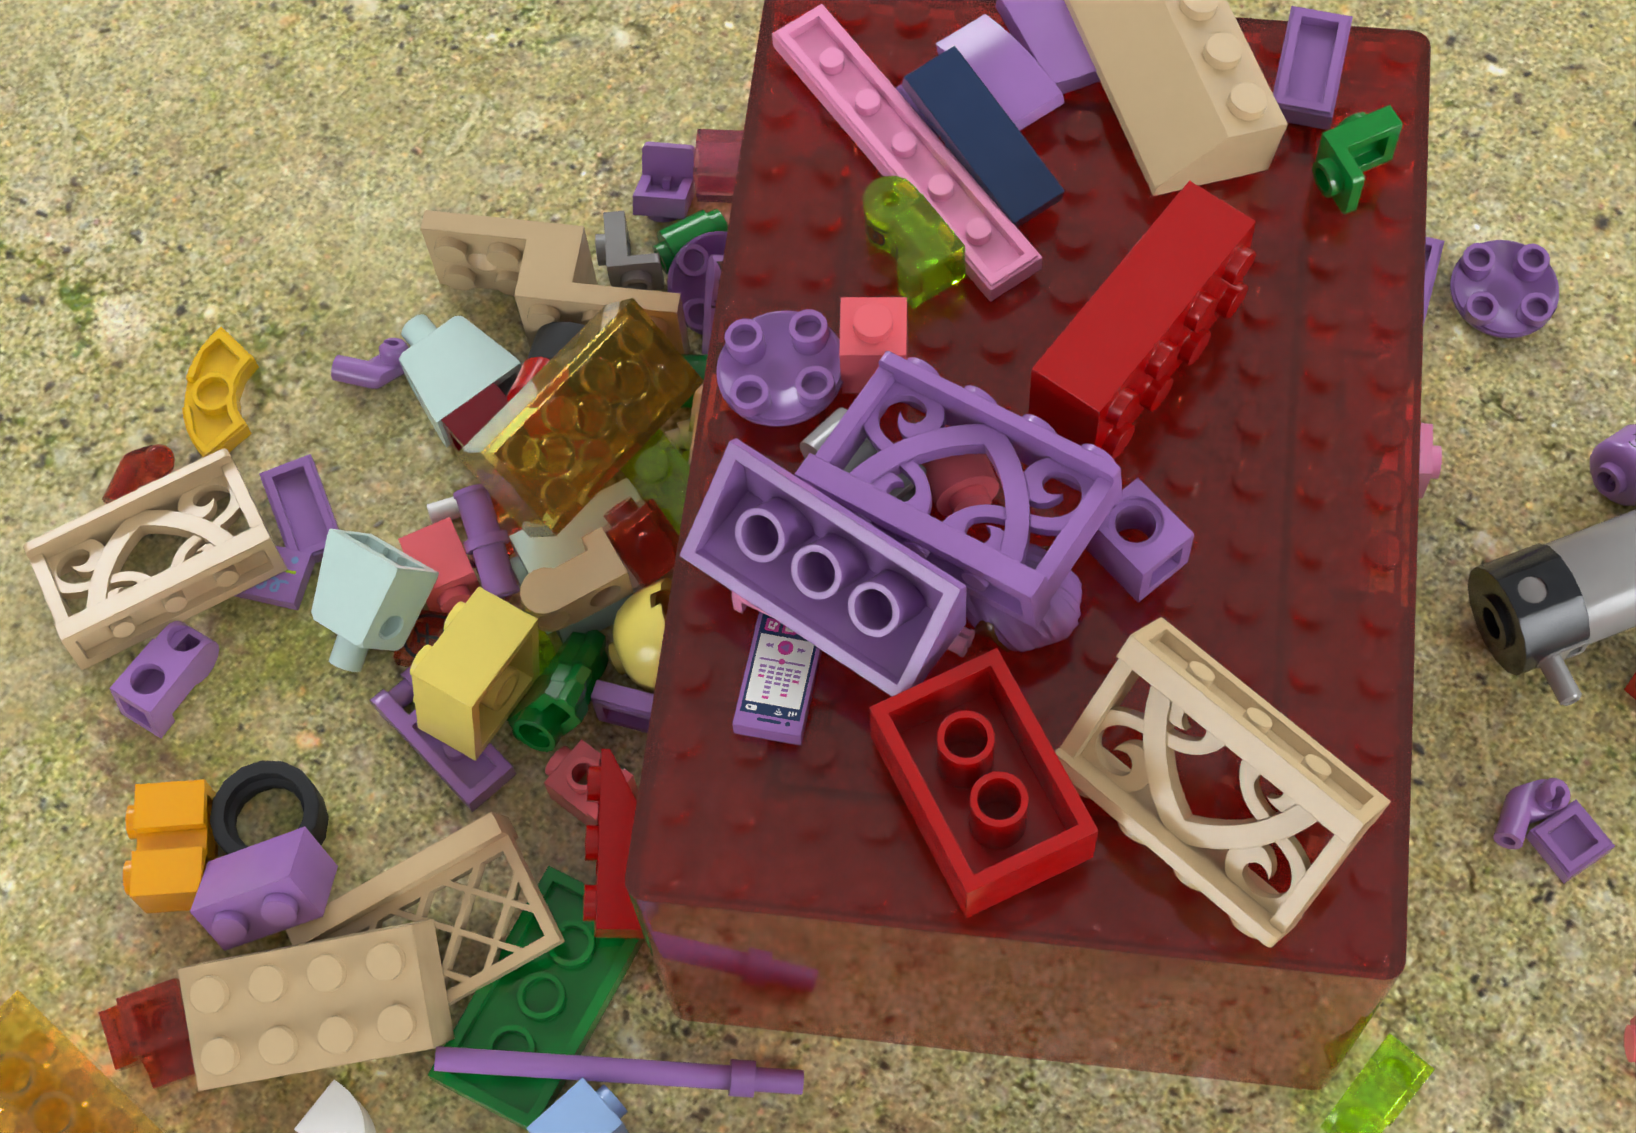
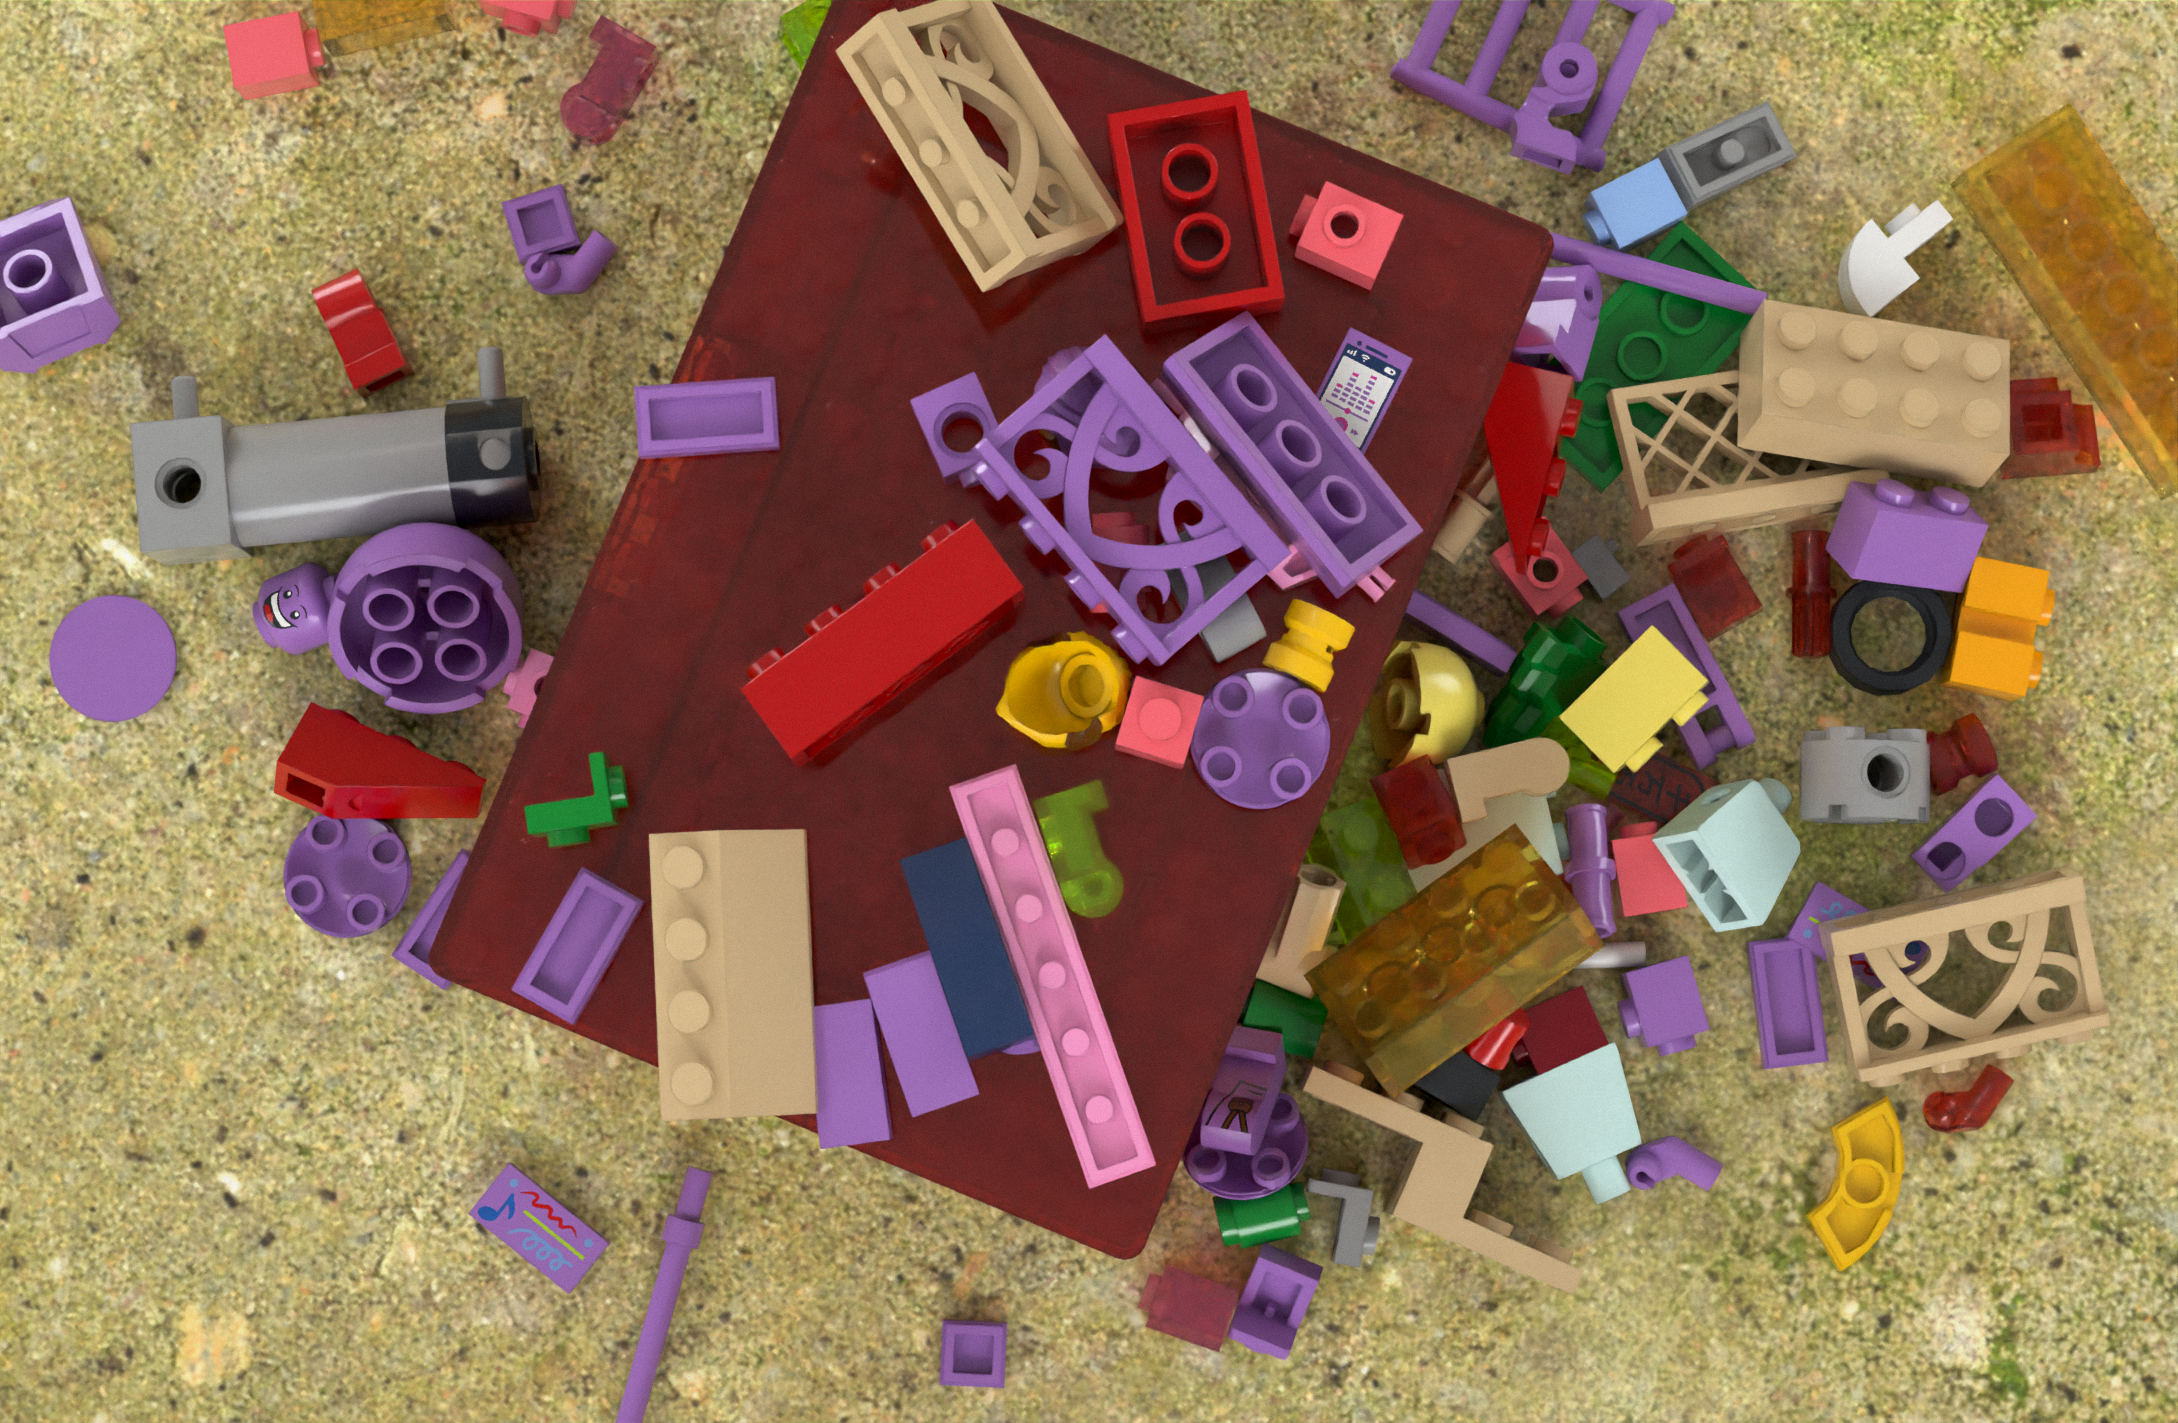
camera: 170 degrees left, 20 degrees up
none -> red slope [274,702,487,819]
none -> medium lavender cylinder [327,522,525,714]
none -> clear pink leg [560,15,661,146]
none -> medium lavender tile [634,377,780,459]
none -> yellow hair [995,630,1132,751]
none -> yellow wheel [1262,598,1355,693]
none -> coral brick [1289,181,1404,291]
none -> medium lavender leg [1504,265,1602,382]
none -> flat silver piece [1571,534,1631,603]
none -> medium lavender brick [1617,955,1710,1056]
none -> clear red bracket [1667,534,1763,643]
none -> clear red axle [1785,530,1837,659]
none -> light grey brick [1799,726,1930,824]
none -> clear red wheel [1926,713,1998,796]

